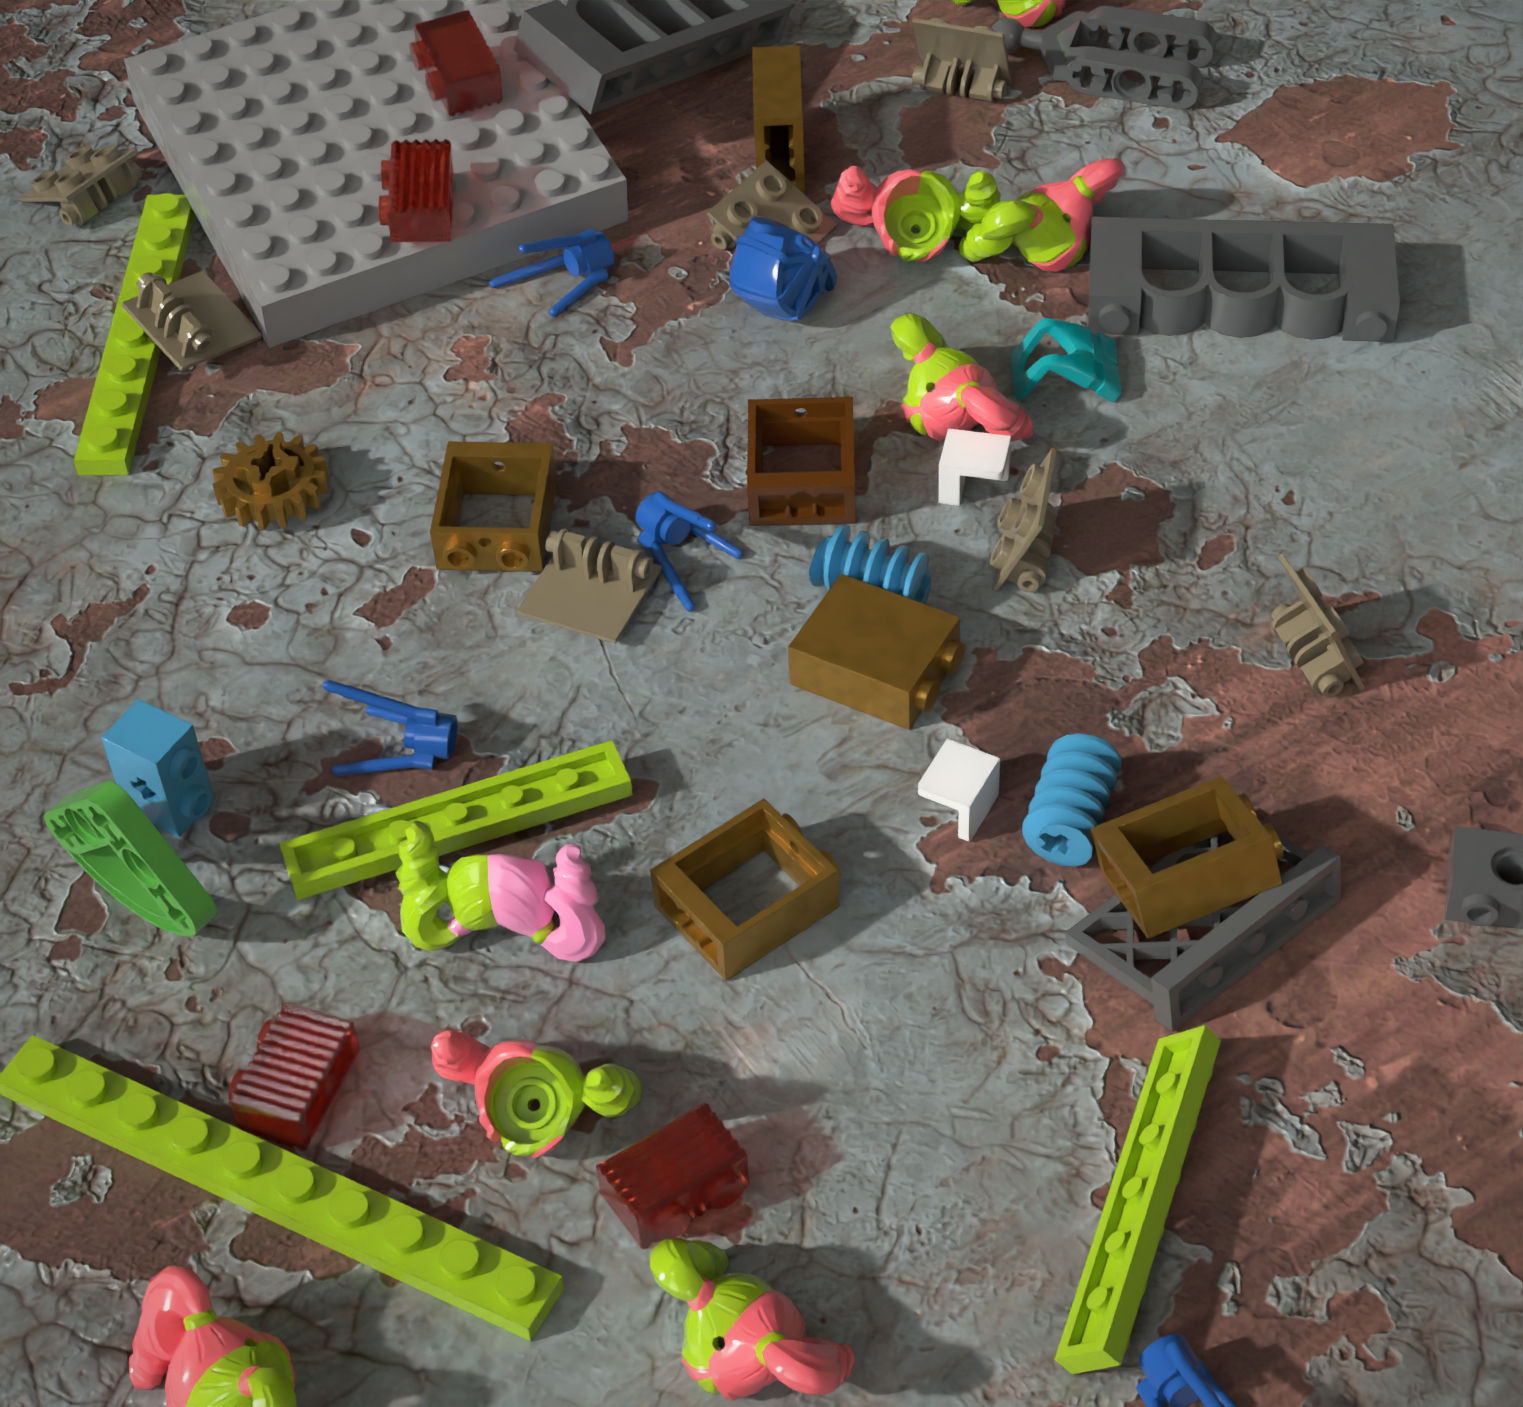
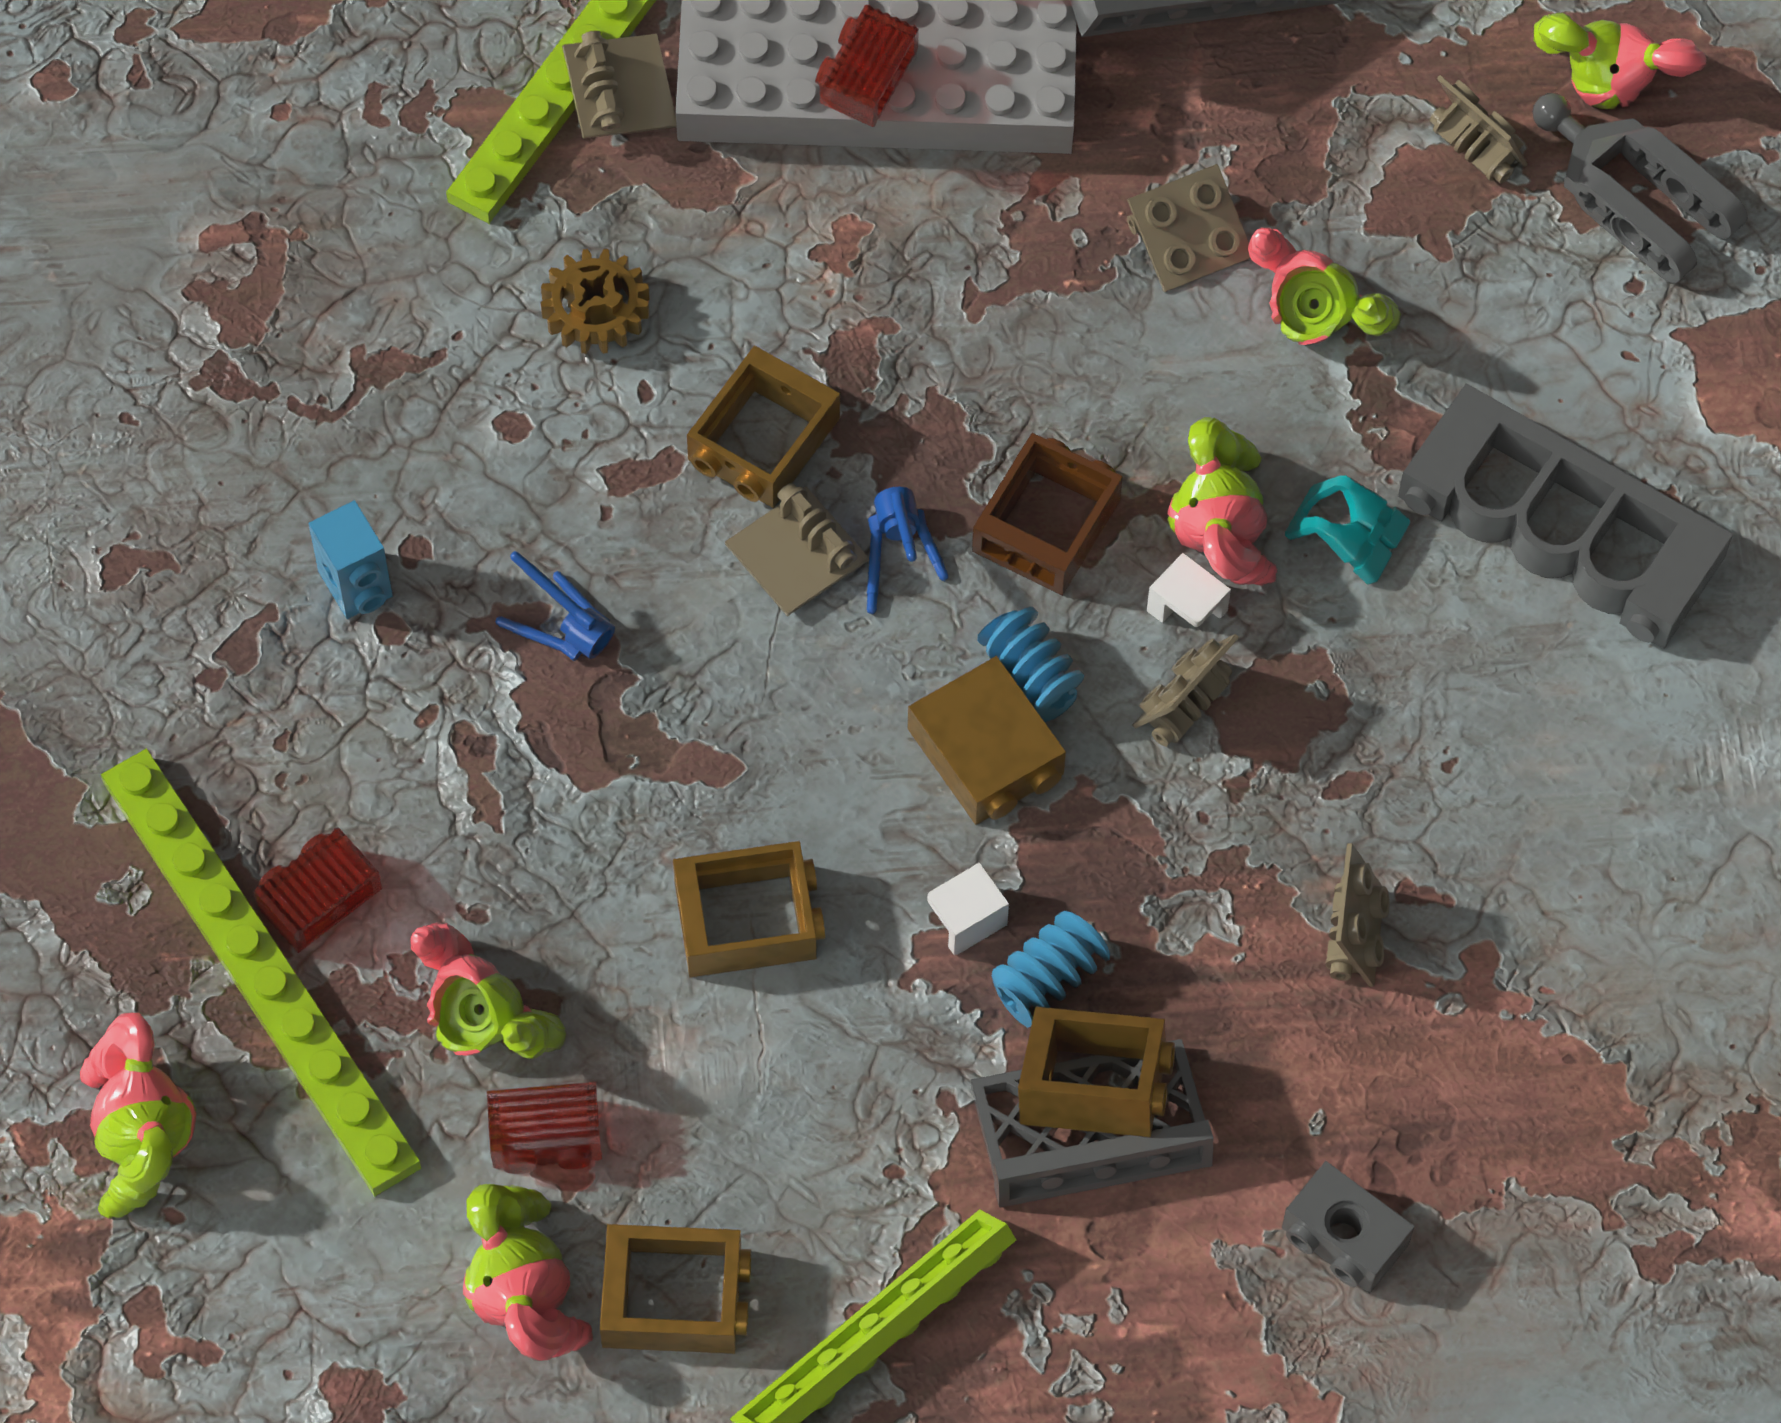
camera: 25 degrees right, 15 degrees up
bright green beam [44,781,218,937] -> none
lime plate [279,740,633,900] -> none
hair [395,821,606,963] -> none
blue plant [489,229,614,317] -> none
blue piece [729,216,837,321] -> none
pearl gold brick [752,45,805,193] -> none
lime hair [959,158,1125,272] -> none
none -> pearl gold window [600,1224,751,1354]

